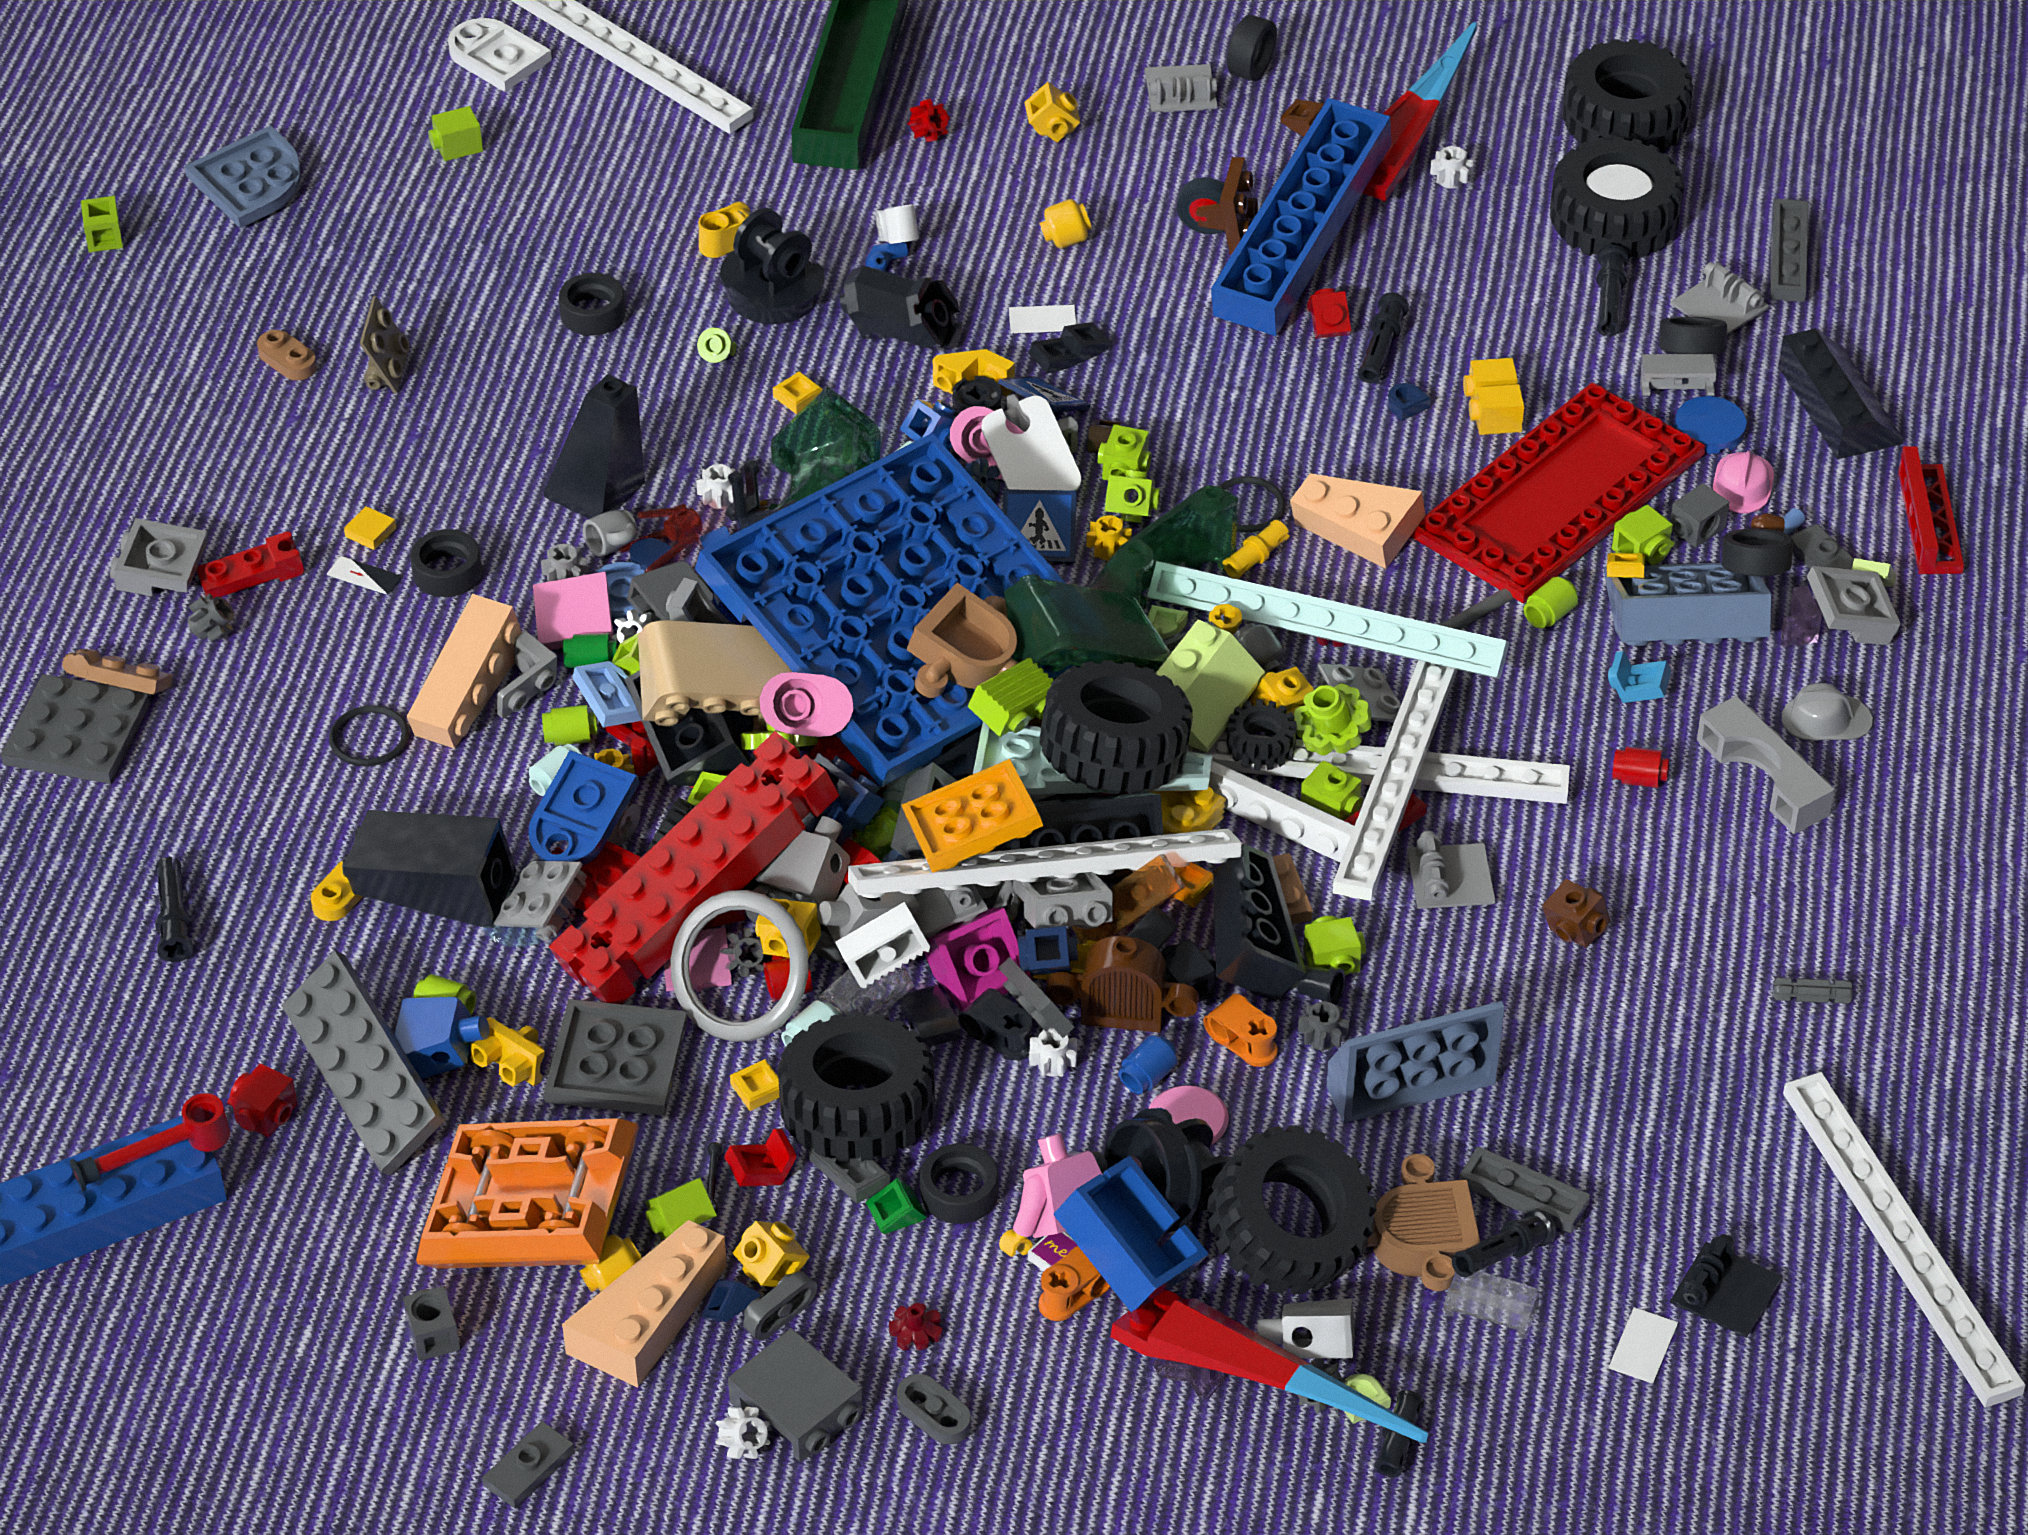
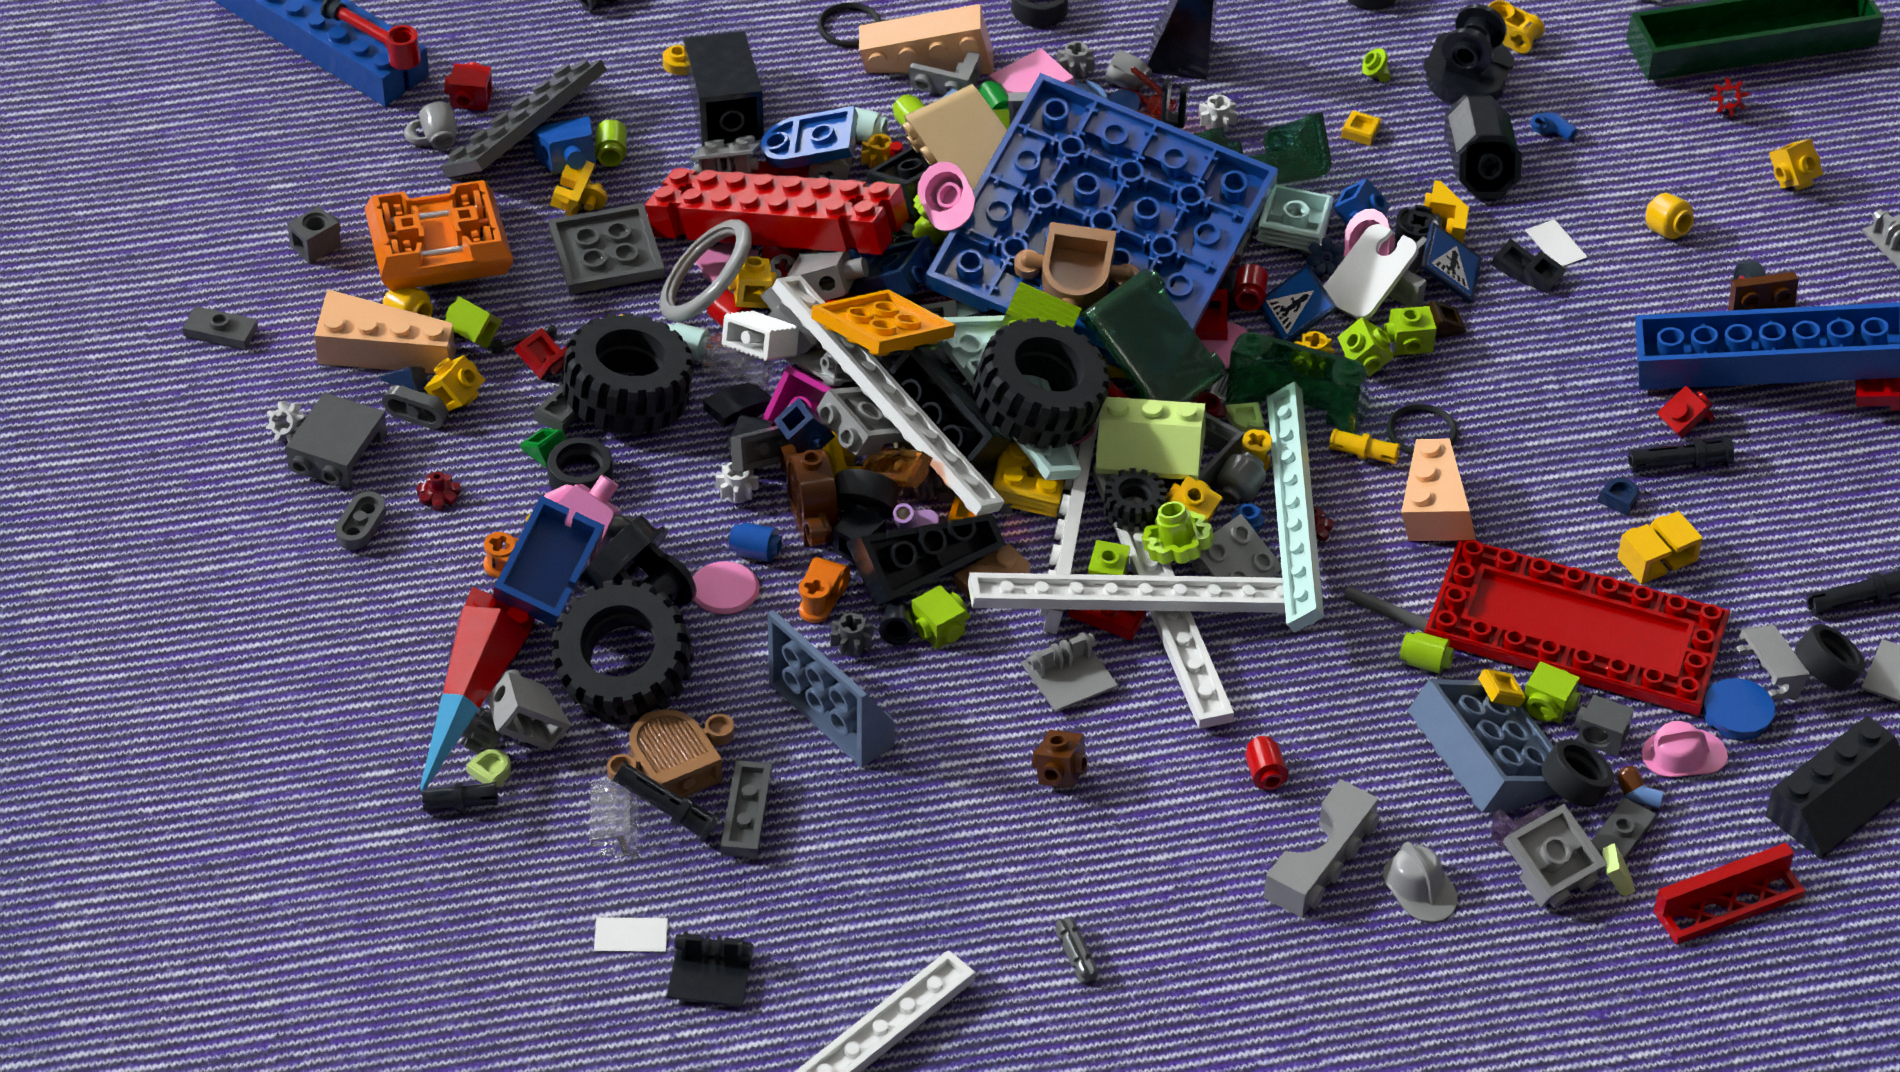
camera: 65 degrees right, 0 degrees up
white piece [876,204,919,244] -> none
dark azure bracket [1608,651,1672,703] -> none
none -> light grey piece [404,102,457,149]
none -> lavender piece [893,503,940,530]
none -> blue plate [1231,504,1265,533]

